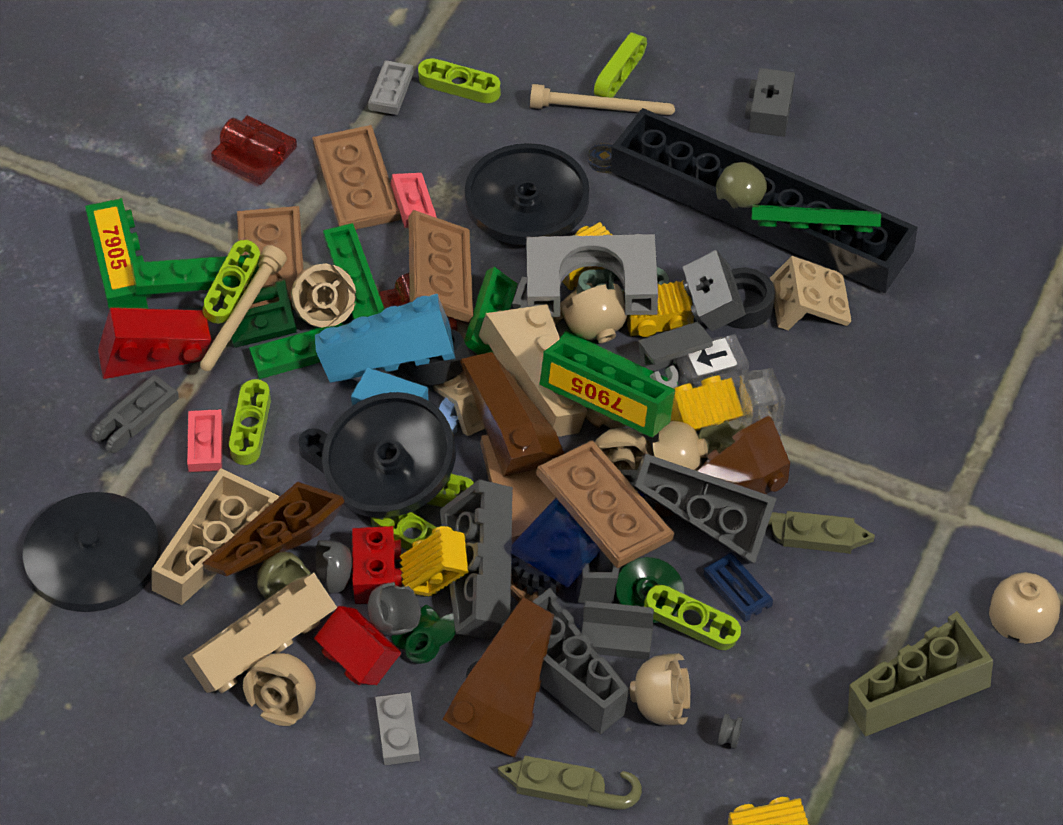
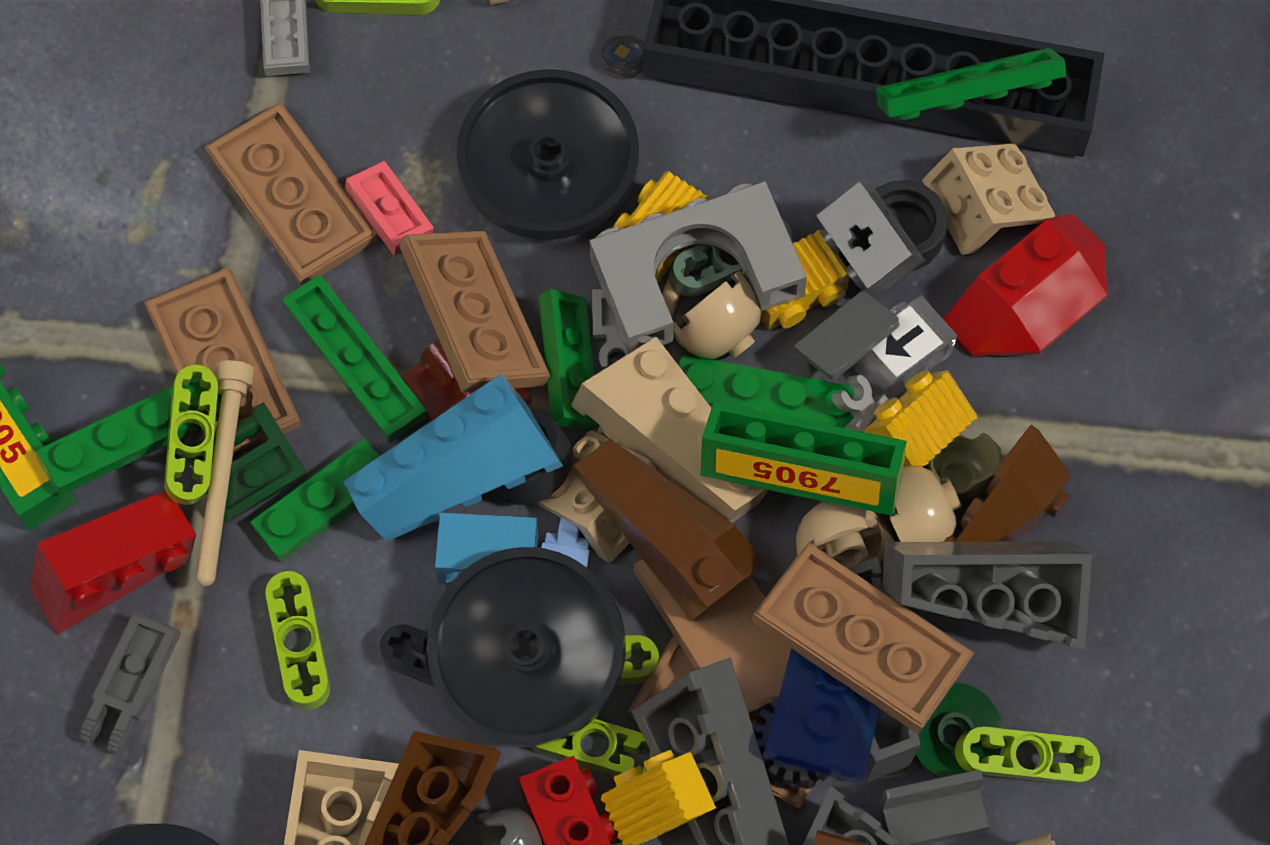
camera: 20 degrees left, 15 degrees up
coral plate [187,409,223,472] -> none
clear red plate [211,115,297,185] -> none
tan cylinder [291,263,356,328] -> none
dark blue tile [703,552,773,622] -> none
olive hair [716,162,767,208] -> none
clear brick [739,368,785,438] -> none
olive plate [768,511,875,554] -> none
none -> red wedge [940,213,1107,358]

